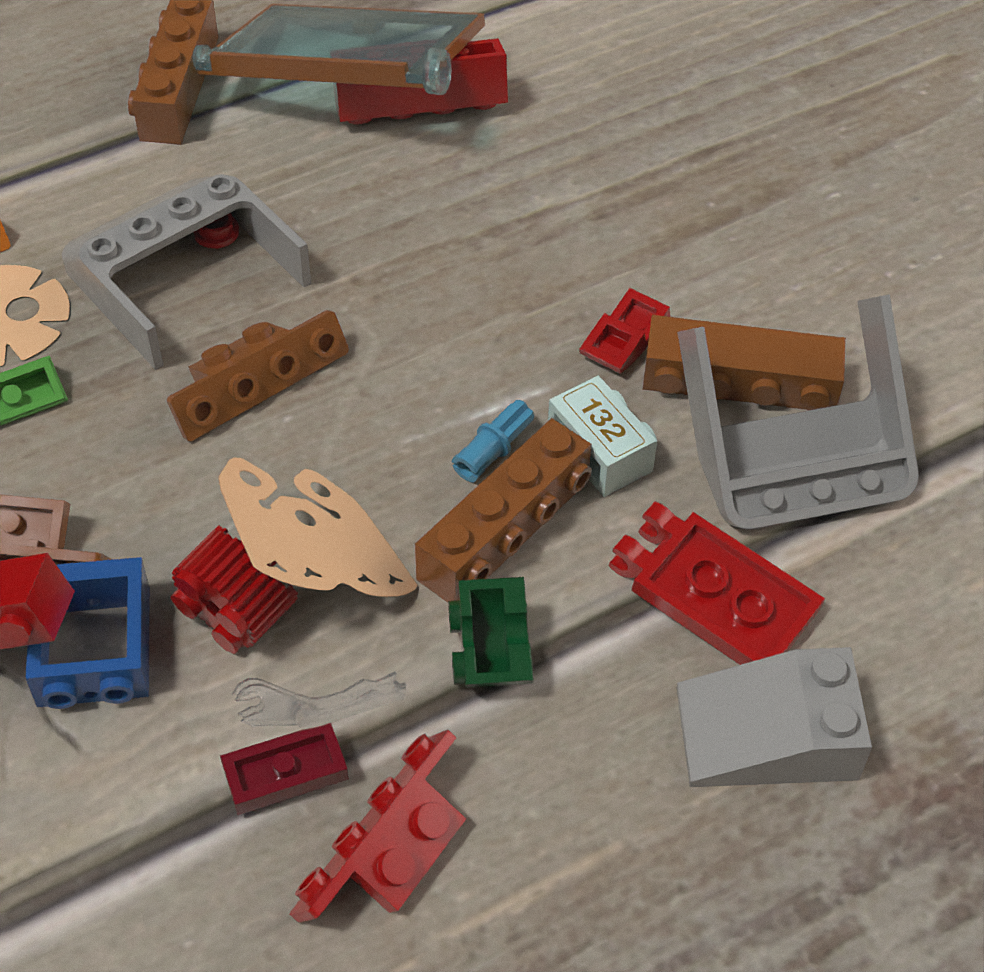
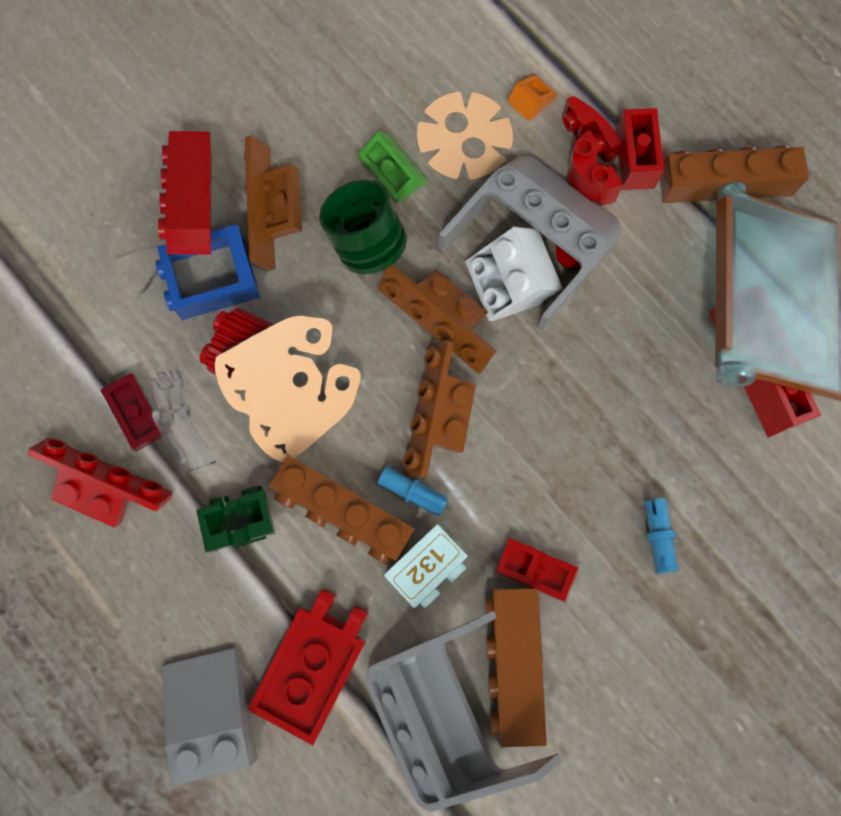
camera: 80 degrees right, 25 degrees up
none -> dark green wheel [319,180,407,275]
none -> dark orange bracket [403,340,476,479]
none -> white slope [465,227,563,321]
none -> red slope [562,96,623,164]
none -> red cylinder [566,129,623,206]
none -> red brick [615,108,665,190]
none -> dark azure pin [644,498,679,574]

